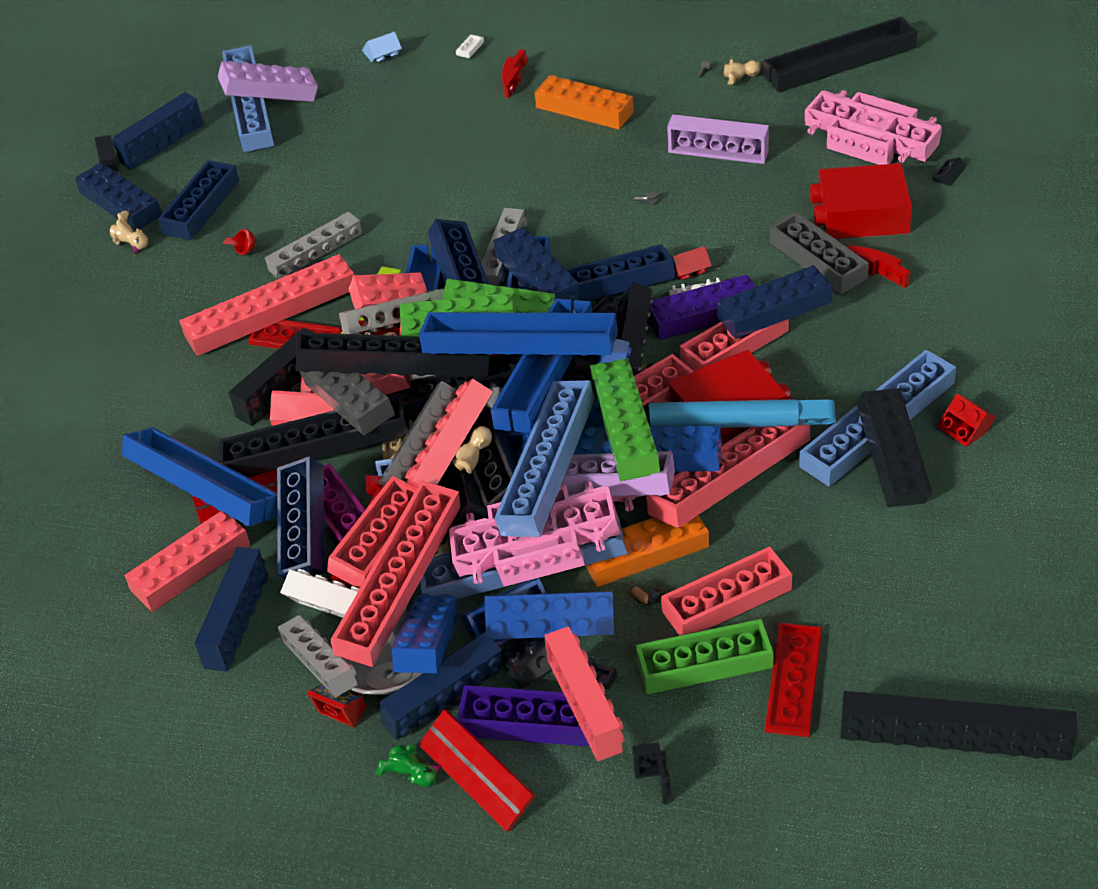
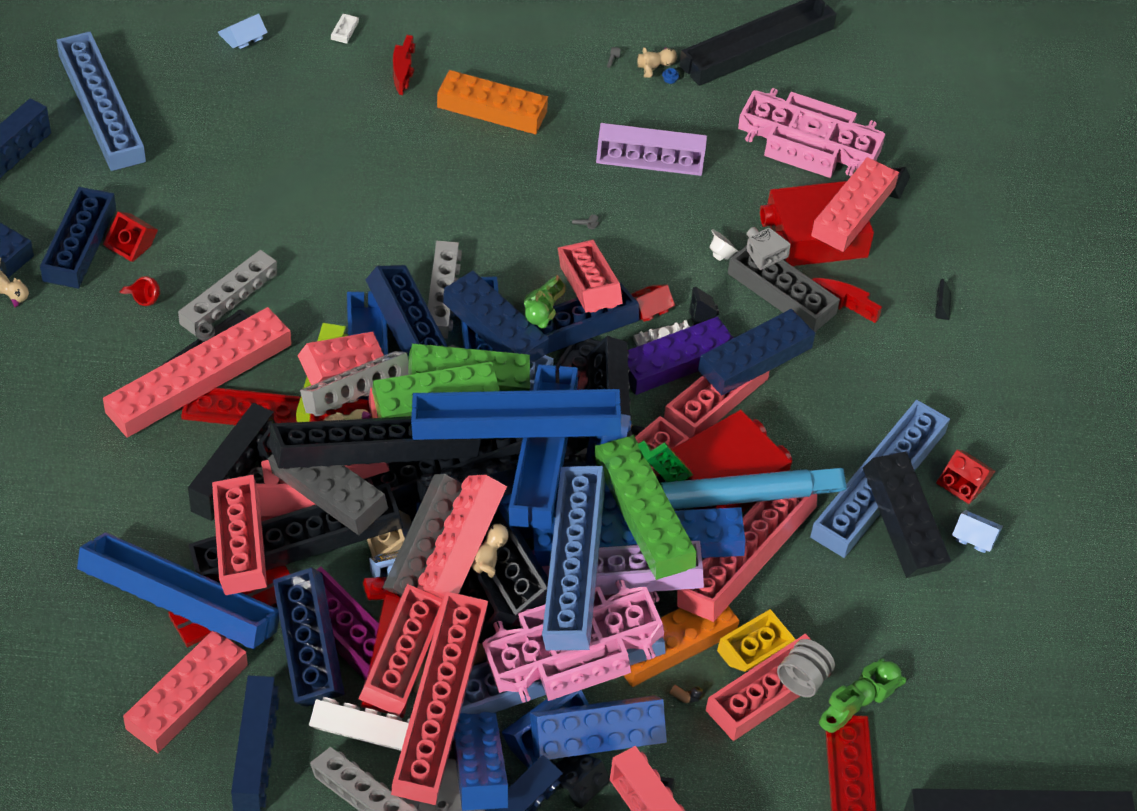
camera: 20 degrees left, 5 degrees up
lavender brick [218,61,318,102] -> none
bright green brick [636,619,773,694] -> none
none -> red slope [103,211,158,262]
none -> coral brick [212,475,267,595]
none -> bright green piece [524,275,566,329]
none -> coral brick [558,240,623,312]
none -> green fence [637,440,693,482]
none -> blue plate [662,68,679,84]
none -> black slope [689,287,719,326]
none -> white piece [710,229,739,261]
none -> yellow slope [717,609,796,672]
none -> light grey torso [746,227,791,270]
none -> light grey wheel [777,639,835,697]
none -> coral brick [811,157,899,252]
none -> bright green piece [819,658,907,733]
none -> black slope [935,279,951,320]
none -> light blue slope [952,510,1003,553]

